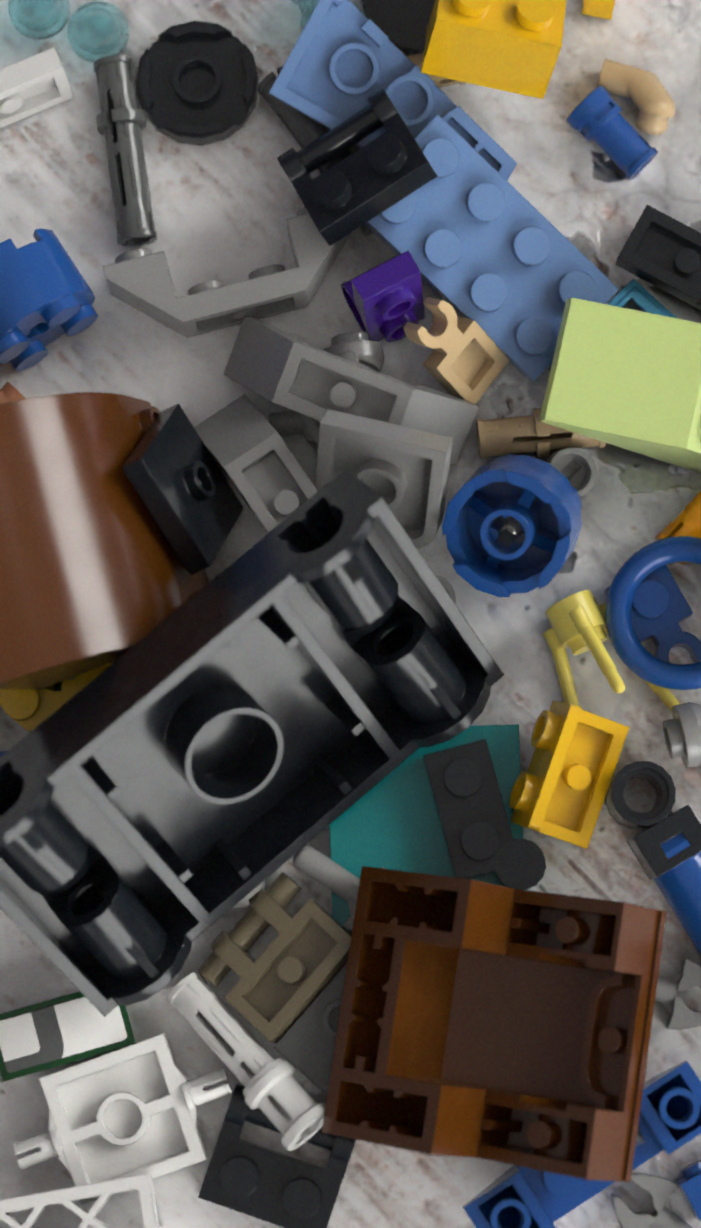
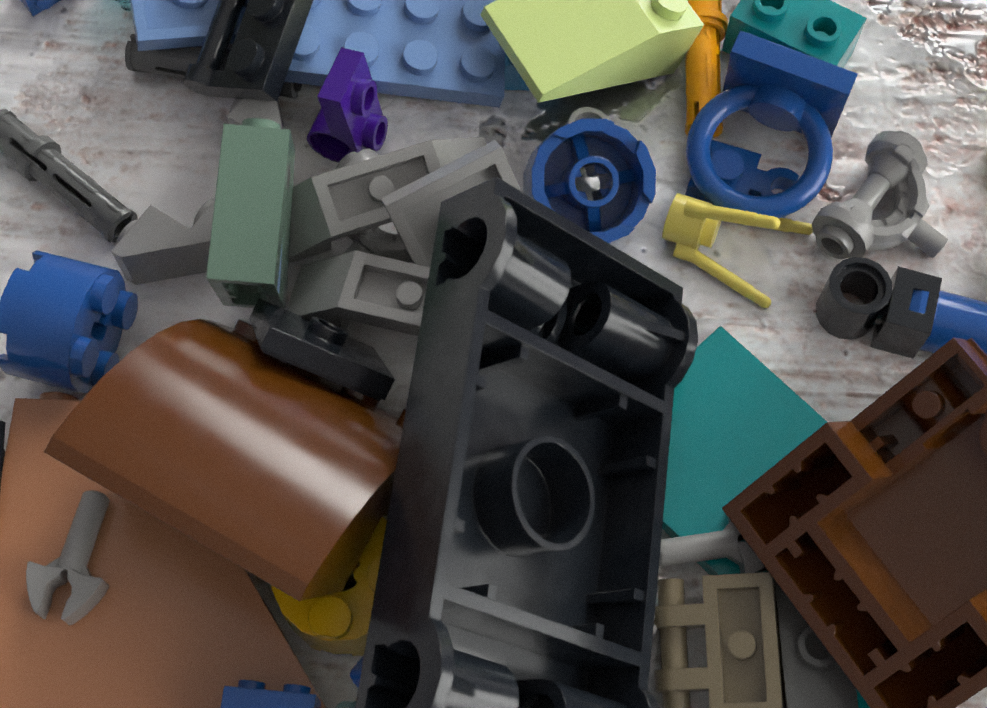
camera: 45 degrees left, 15 degrees down
black tile [136,21,259,146] -> none
tan plate [403,297,509,404] -> none
black hinge [423,739,546,890] -> none
tan pin [476,408,606,459] -> none
yellow bracket [509,700,630,849] -> none
none -> sand green slope [206,118,295,309]

